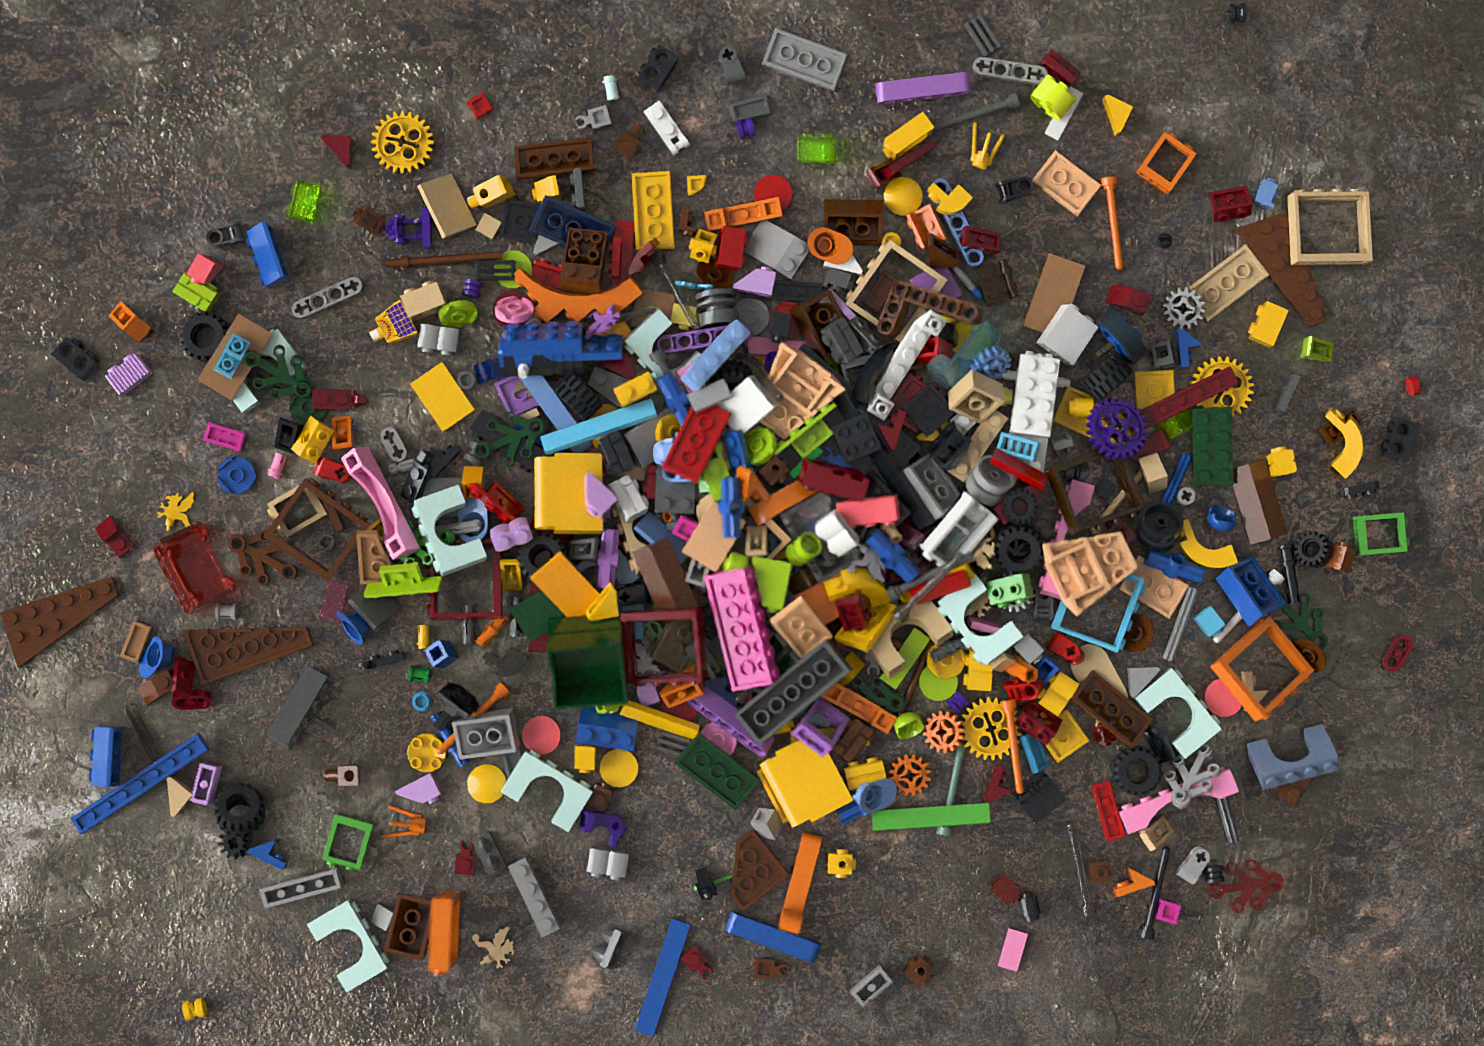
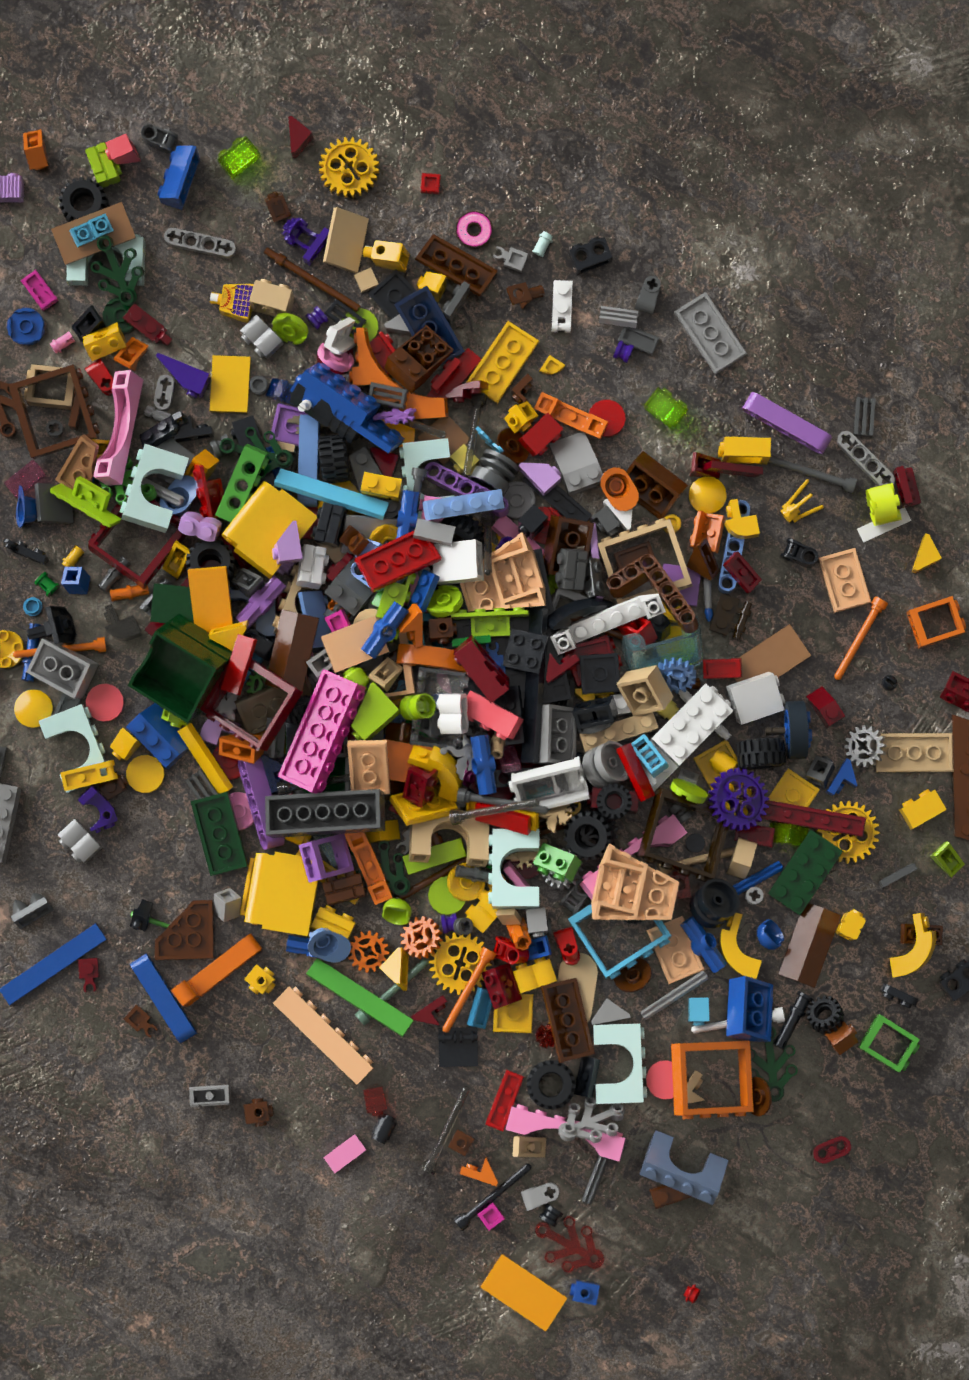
camera: 35 degrees right, 5 degrees down
none -> yellow plate [60,760,118,791]
none -> dark purple slope [156,352,211,399]
none -> bright green brick [215,444,269,522]
none -> red tile [221,634,257,695]
none -> light nougat brick [273,986,374,1085]
none -> white bracket [324,317,357,355]
none -> reddish brown bracket [339,525,369,557]
none -> dark grey tile [369,382,409,409]
none -> yellow slope [379,947,409,991]
none -> dark grey bush [453,917,473,935]
none -> tile [455,211,493,249]
none -> light orange tile [480,1254,567,1331]
none -> blue brick [570,1279,600,1305]
none -> light grey tile [599,306,638,328]
none -> lime tile [670,778,708,804]
none -> red plate [684,1284,701,1304]
none -> red tile [703,658,742,679]

